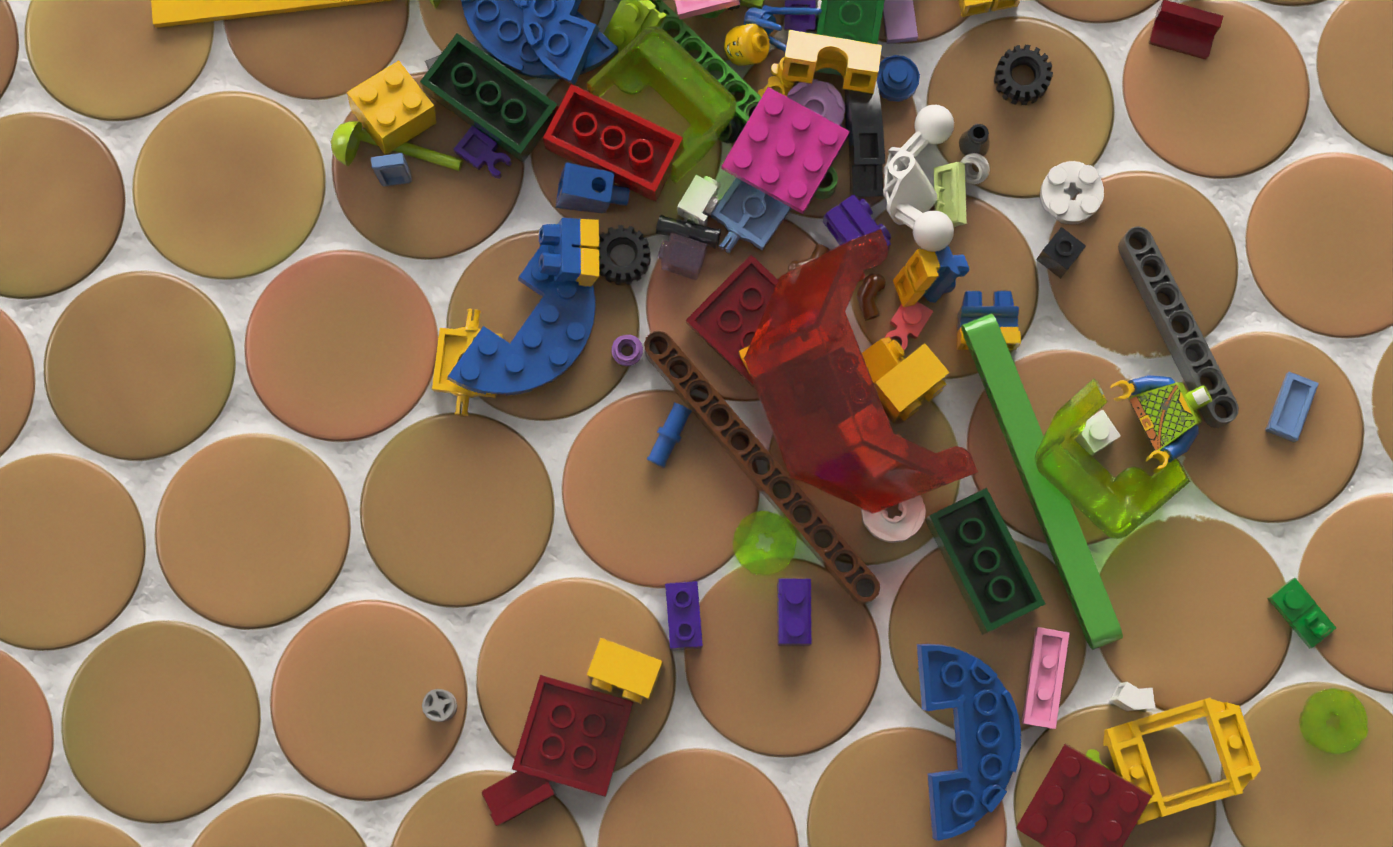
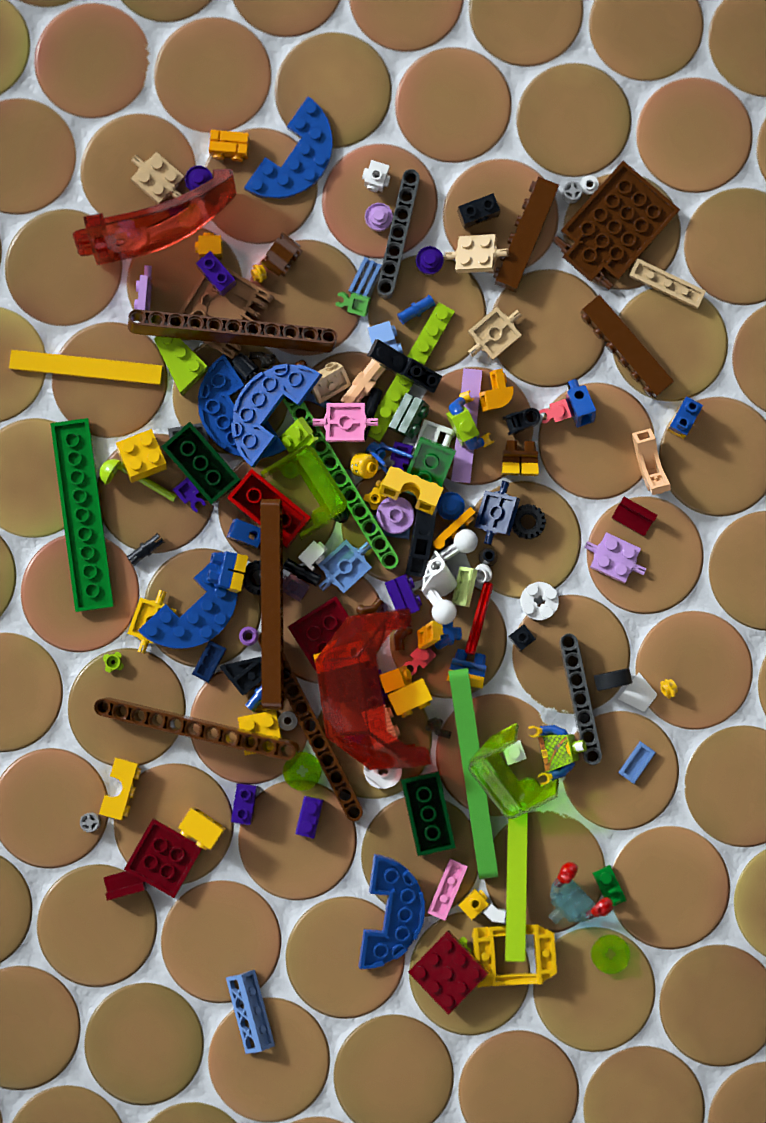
camera: 15 degrees right, 5 degrees up
medium blue tile [371,153,412,186] -> none
dark pink plate [721,87,850,214] -> none
none -> green plate [50,418,114,612]
none -> reddish brown beam [94,697,299,760]
none -> yellow arch [99,757,141,820]
none -> lime plate [103,652,124,673]
none -> black pin [127,533,165,566]
none -> dark blue plate [192,640,227,683]
none -> black wing [220,656,262,696]
none -> yellow brick [238,711,282,755]
none -> reddish brown beam [260,499,284,711]
none -> white plate [278,711,298,731]
none -> clear smoke plate [425,717,452,739]
none -> light orange plate [433,507,476,551]
none -> yellow brick [458,889,489,920]
none -> red axle [465,582,494,655]
none -> dark blue plate [474,480,520,545]
none -> lime tile [505,804,528,962]
none -> clear light blue torso [548,862,613,924]
none -> lavender plate [584,532,647,584]
none -> black tyre [594,668,633,691]
none -> white sticker [618,673,657,712]
none -> yellow plate [660,679,678,699]

